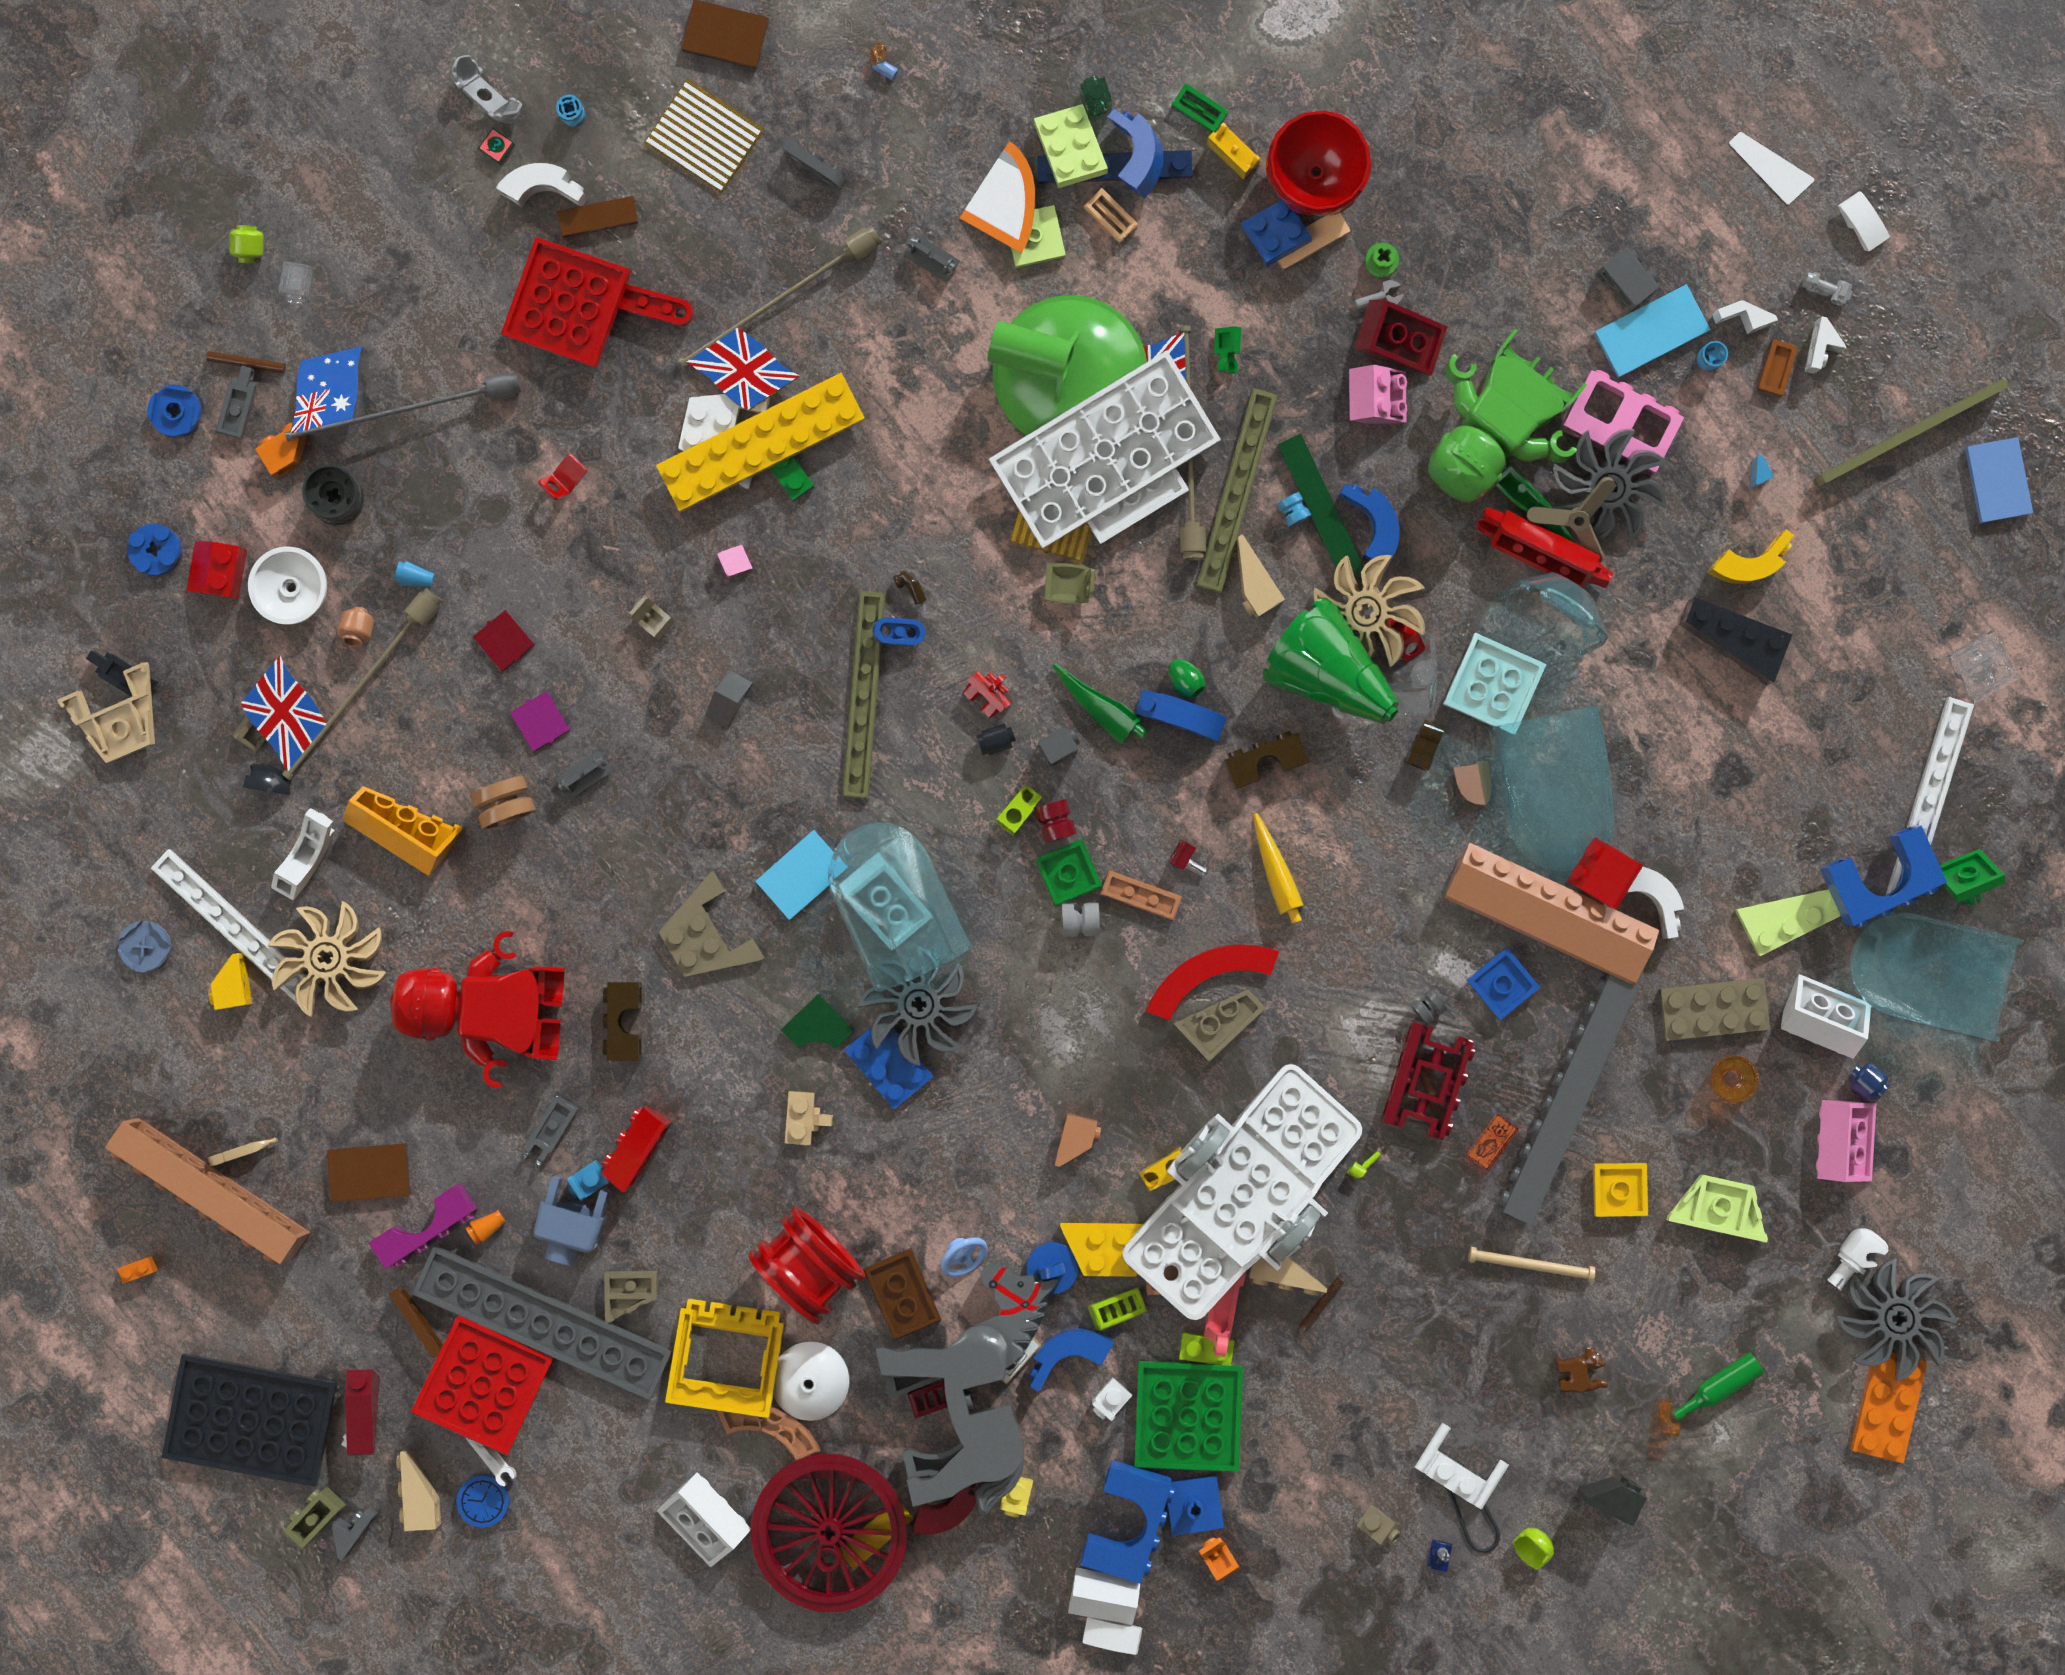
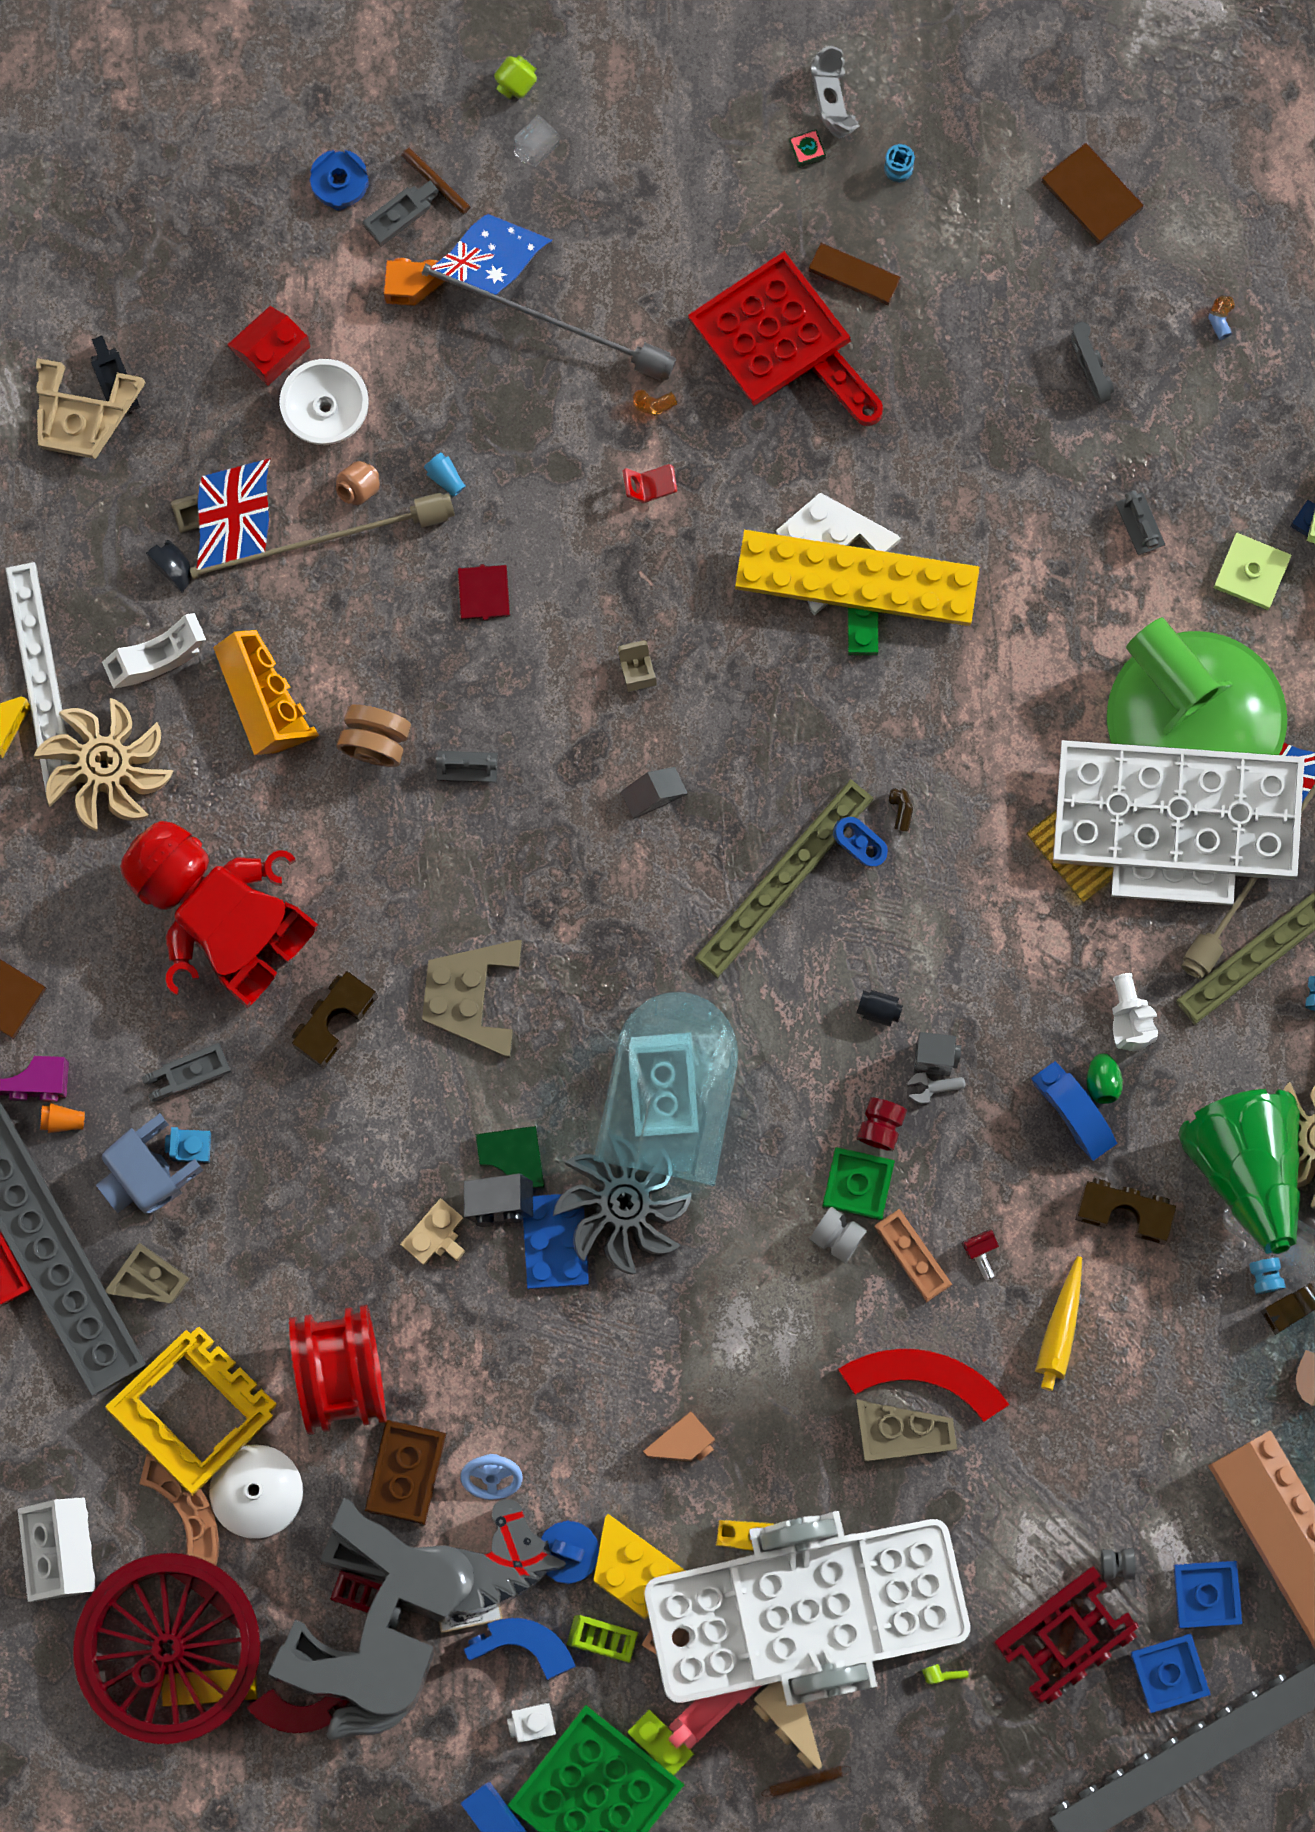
camera: 35 degrees right, 10 degrees down
blue plate [128,524,182,576] -> none
pearl dark grey wheel [302,464,364,526] -> none
white arch [496,163,587,207] -> none
magenta piece [510,691,570,752] -> none
red slope [601,1106,672,1192] -> none
piece [644,78,764,193] -> none
flag [678,226,882,411] -> none
bright pink slope [717,545,753,579] -> none
medium azure tile [755,830,848,920] -> none
sticker [960,141,1035,253] -> none
red hips [963,671,1012,718] -> none
lime leg [995,785,1042,836] -> none
light yellow bracket [1000,1477,1033,1518] -> none
olive piece [1044,563,1095,604] -> none
green piece [1052,663,1148,745] -> none
tan slope [1236,534,1285,619] -> none
clear red tile [1466,1113,1519,1171] -> none
none -> brick [464,1174,533,1227]
none -> clear orange arm [633,390,678,416]
none -> light grey bar [907,1072,965,1105]
none -> white piece [1112,973,1158,1051]
none -> blue plate [1130,1634,1211,1713]
none -> dark azure wheel [1249,1258,1286,1294]

